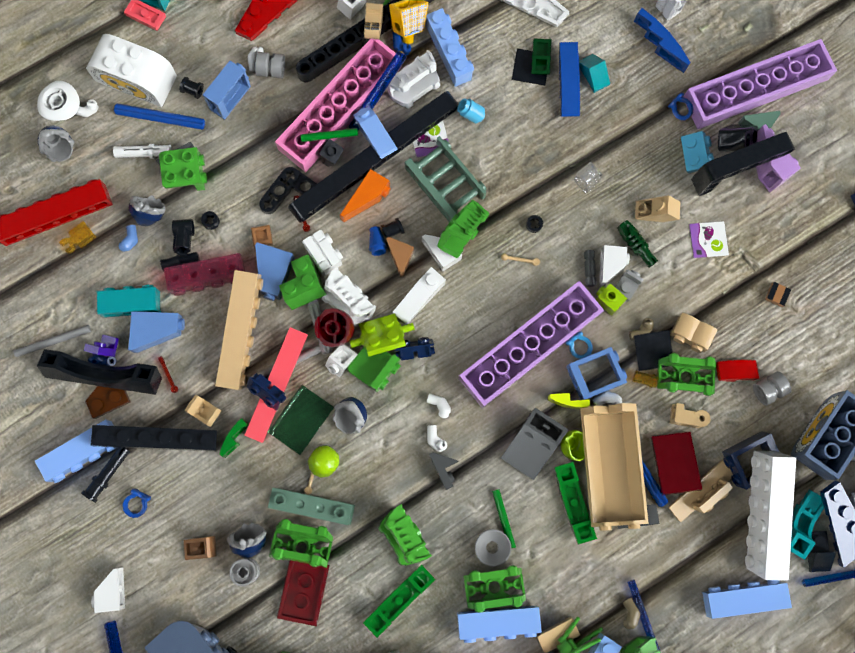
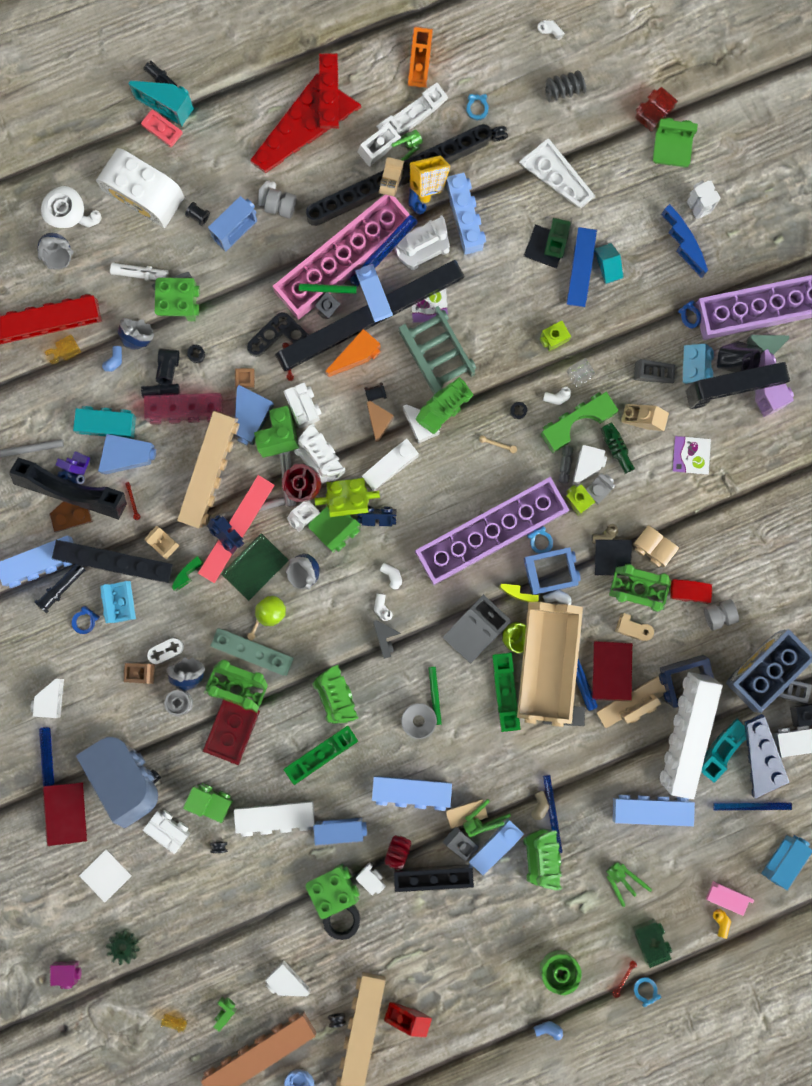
camera: 10 degrees right, 5 degrees up
blue axle [114,103,205,130] -> none
blue cone [369,226,388,256] -> none
medium azure brick [457,98,485,124] -> none
bright green piece [463,565,526,613] -> none
clear yellow pin [632,370,659,389] -> none
tile [765,282,791,307] -> none
black slope [807,531,836,572] -> none
none -> medium azure bracket [100,581,136,623]
none -> white beam [147,638,184,664]
none -> lime brick [540,320,571,351]
none -> bright green arch [540,391,619,454]
none -> white arm [543,387,571,405]
none -> dark grey slope [634,359,675,384]

